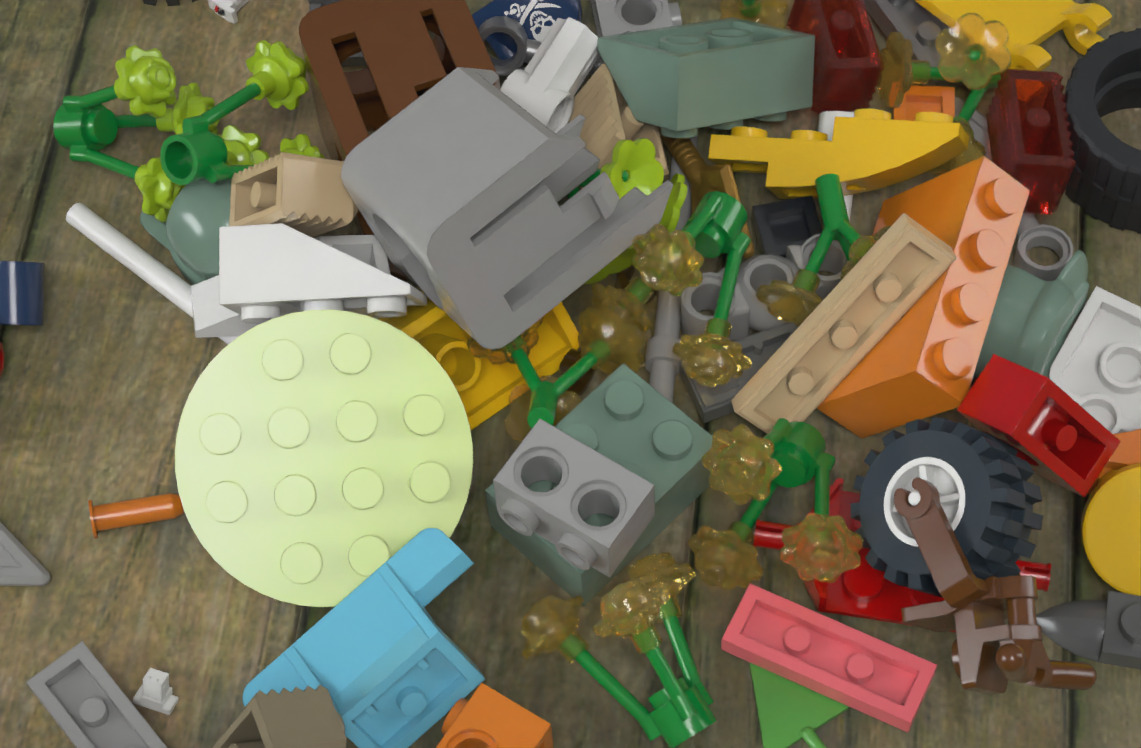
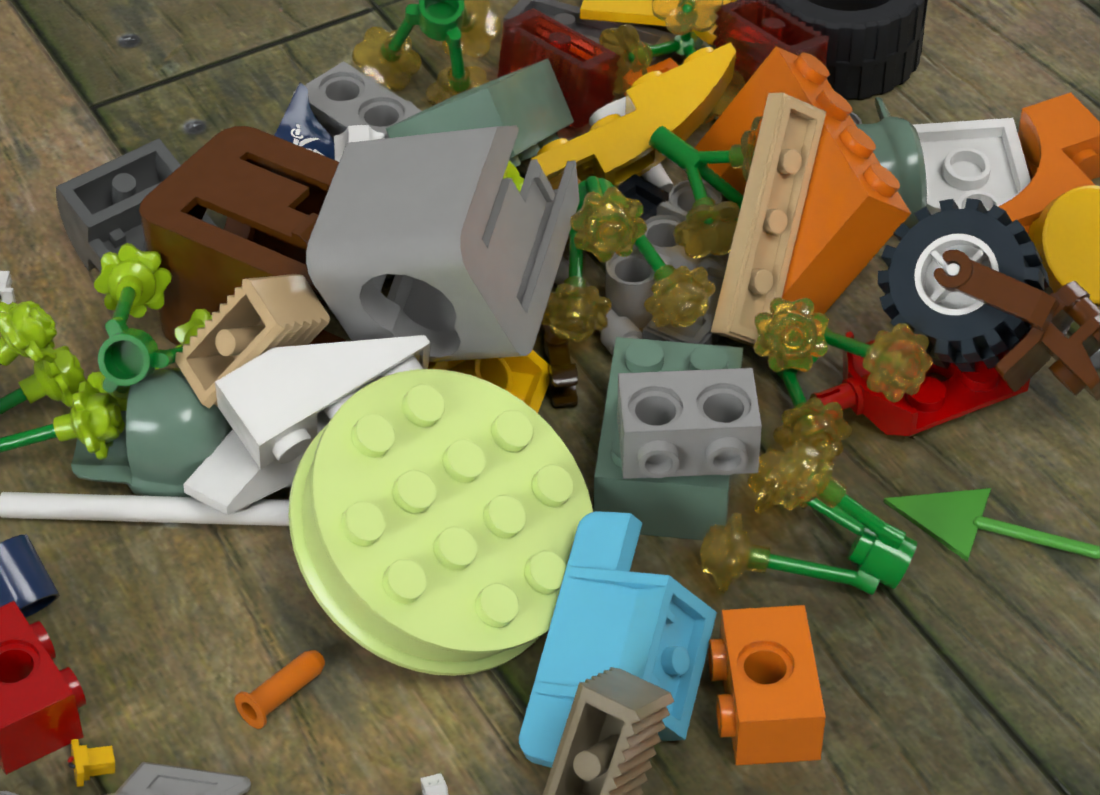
camera: 40 degrees left, 15 degrees down
clear yellow plant [467,305,646,441] -> none
coral plate [721,583,937,733] -> none
red brick [957,354,1121,497] -> none

